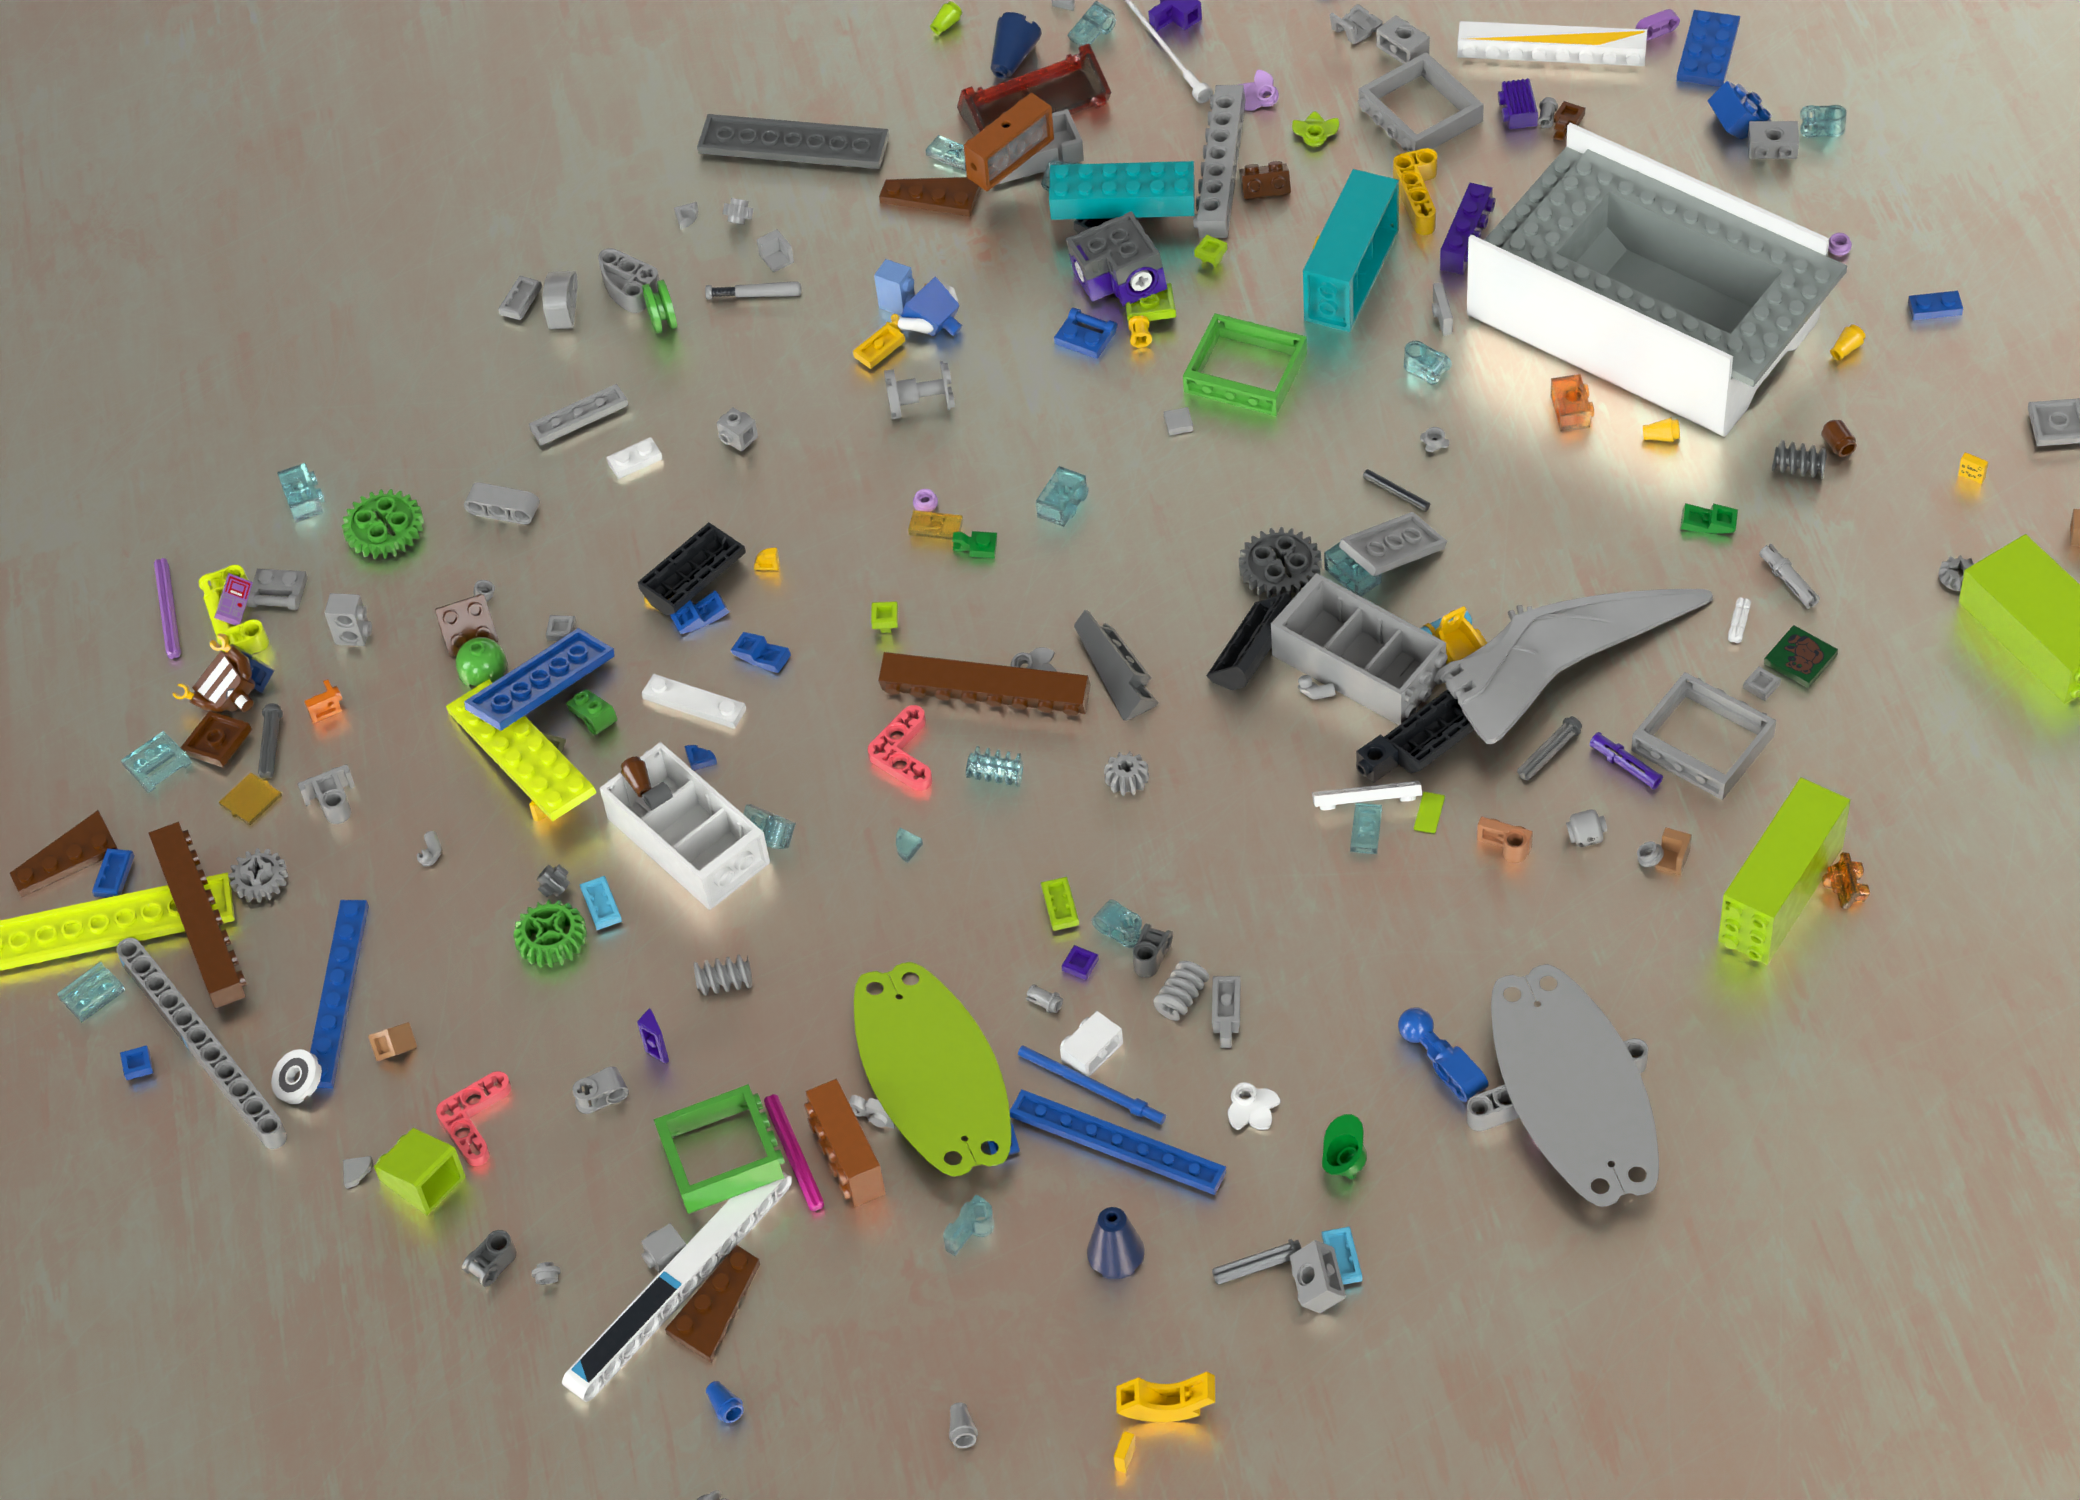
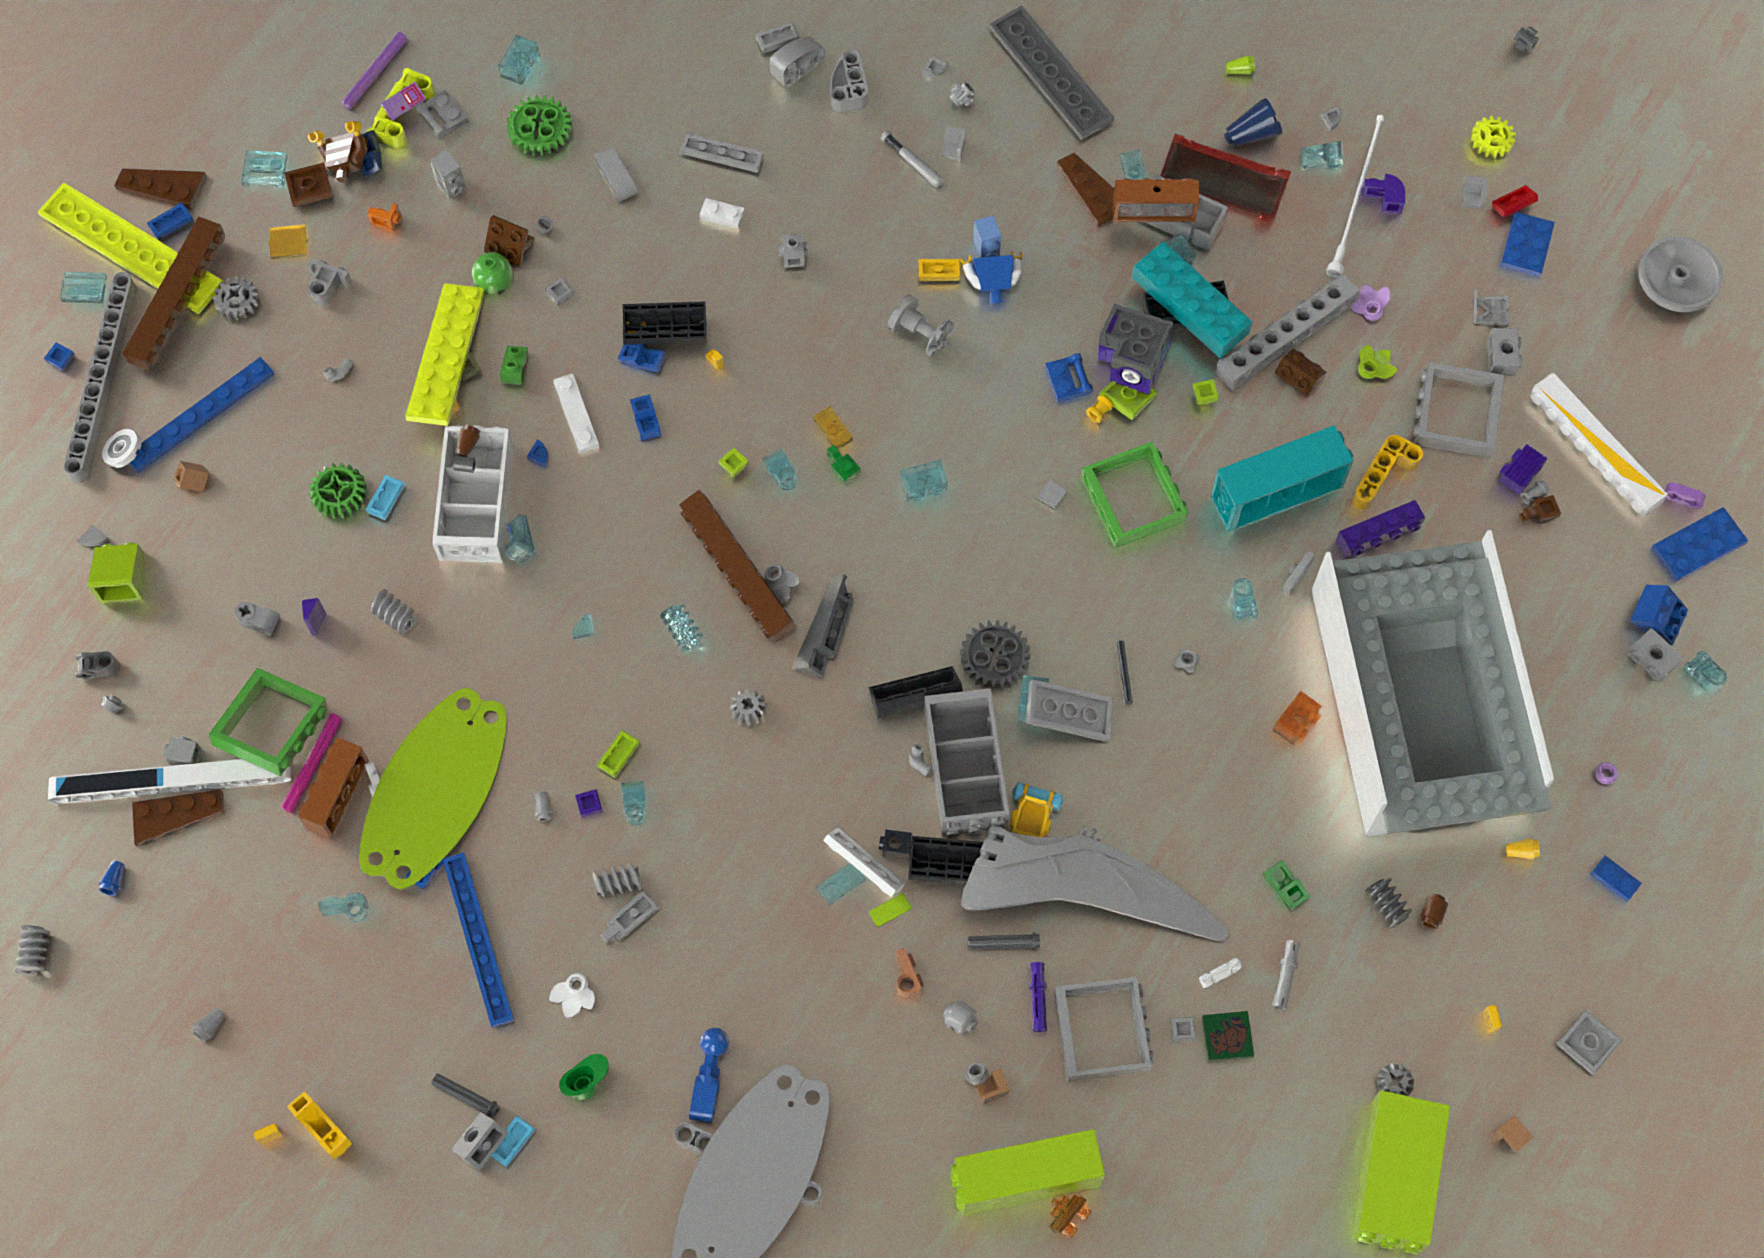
camera: 40 degrees right, 15 degrees up
dark grey axle [258,703,283,779] -> none
coral beam [436,1071,511,1166] -> none
blue plate [464,628,615,731] -> none
dark grey gear [536,864,570,897] -> none
bright green wheel [642,279,678,334] -> none
coral beam [868,705,932,791] -> none
lavender plate [913,489,938,513] -> none
blue bar [1018,1045,1166,1125] -> none
white brick [1060,1011,1123,1077] -> none
dark blue cone [1087,1207,1145,1279] -> none
dark grey piece [1133,923,1173,978] -> none
yellow cone [1643,417,1680,442] -> none
none -> clear light blue piece [762,448,797,490]

